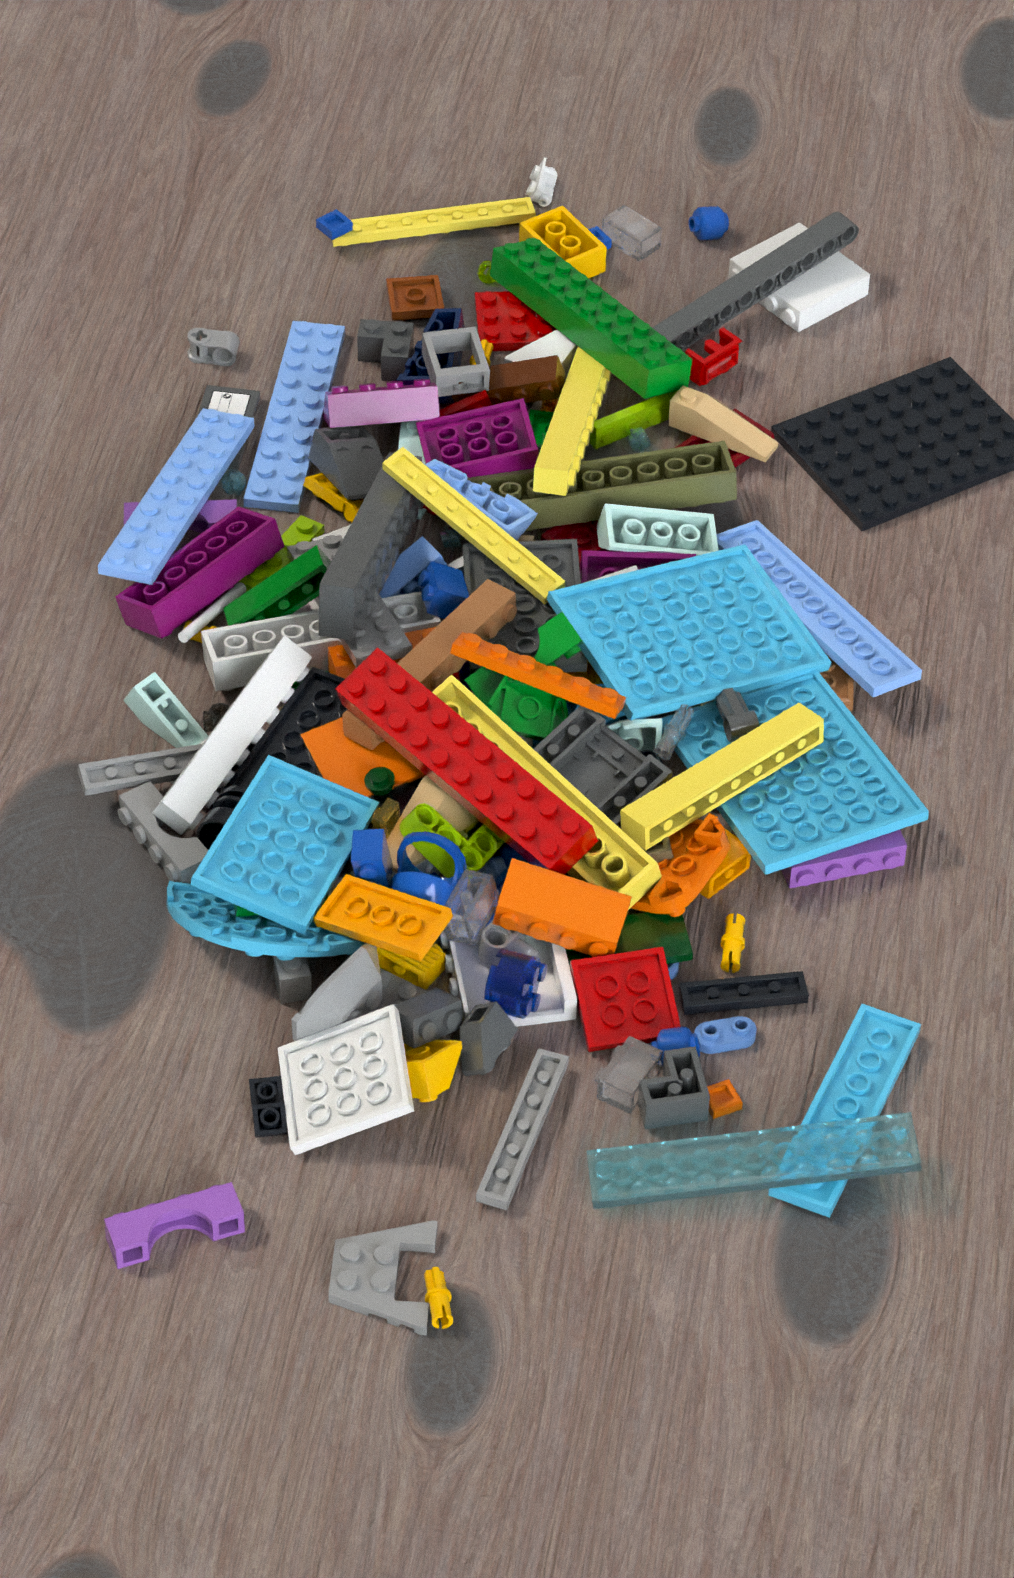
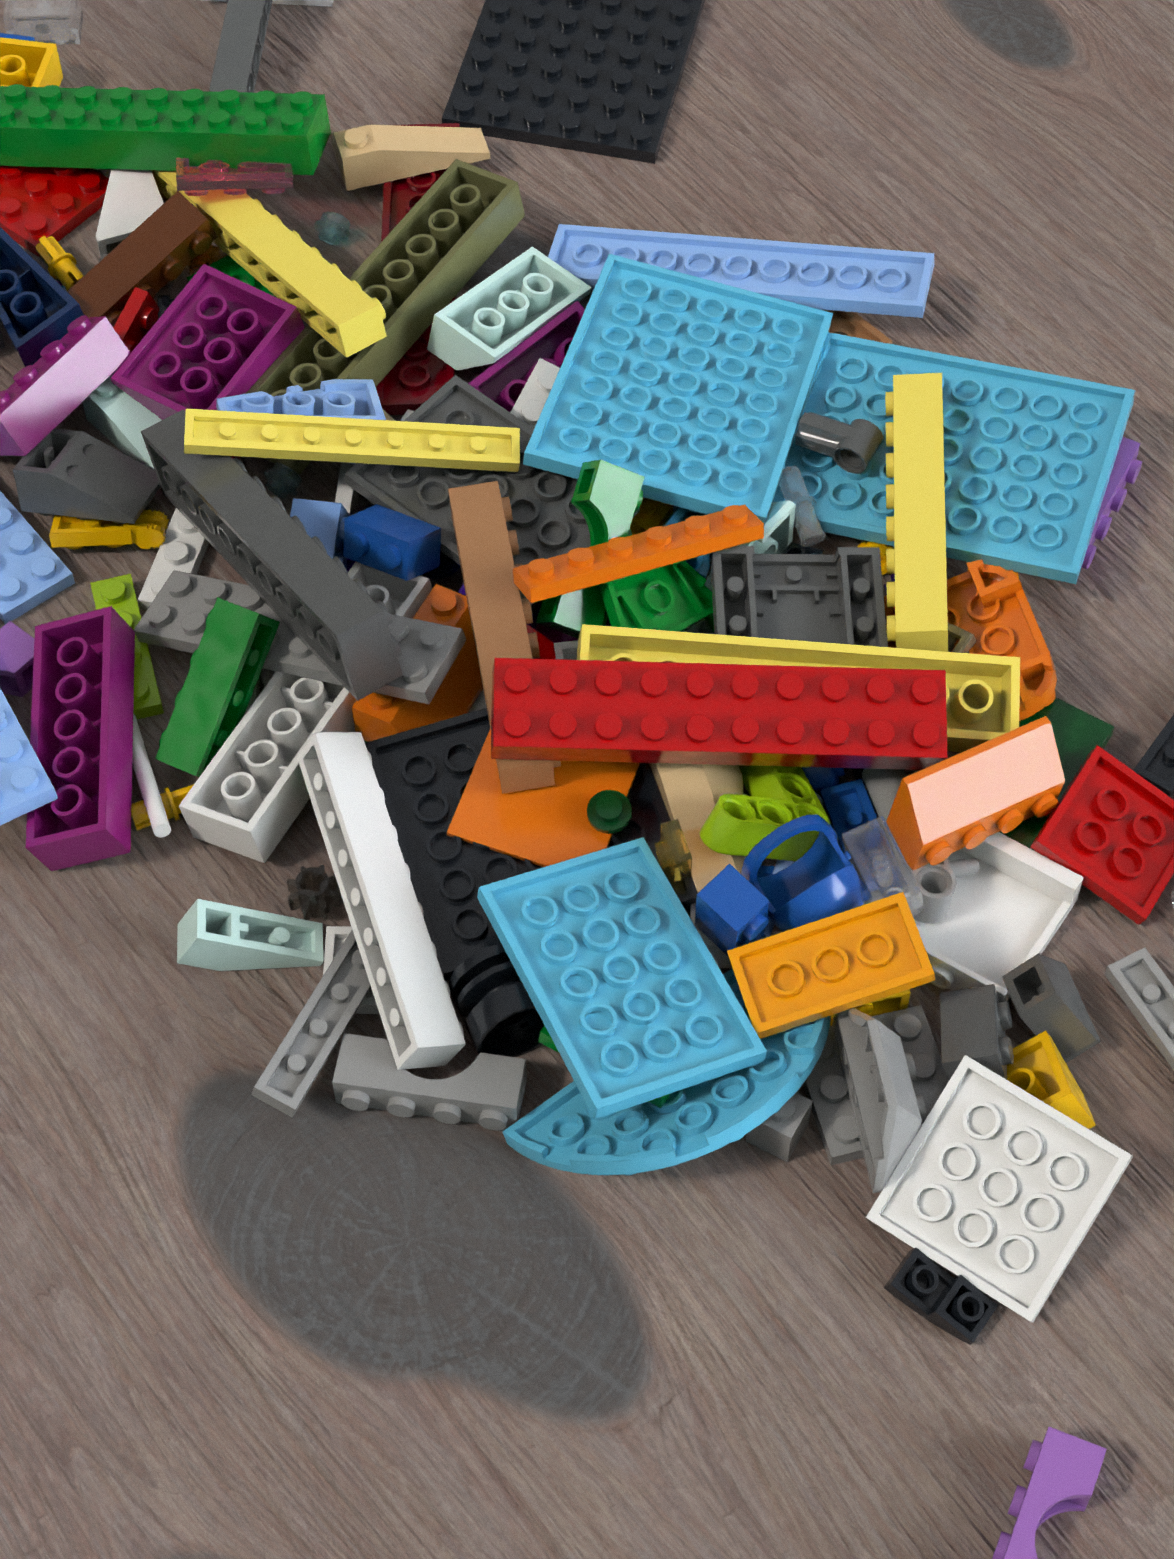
camera: 45 degrees left, 10 degrees up
light grey window [422,327,490,397] -> none
clear blue brick [484,948,547,1019] -> none
lime plate [590,390,678,449] -> none
red window [685,327,742,386] -> none
yellow pin [720,913,745,973] -> none
none -> clear pink wing [176,158,293,196]

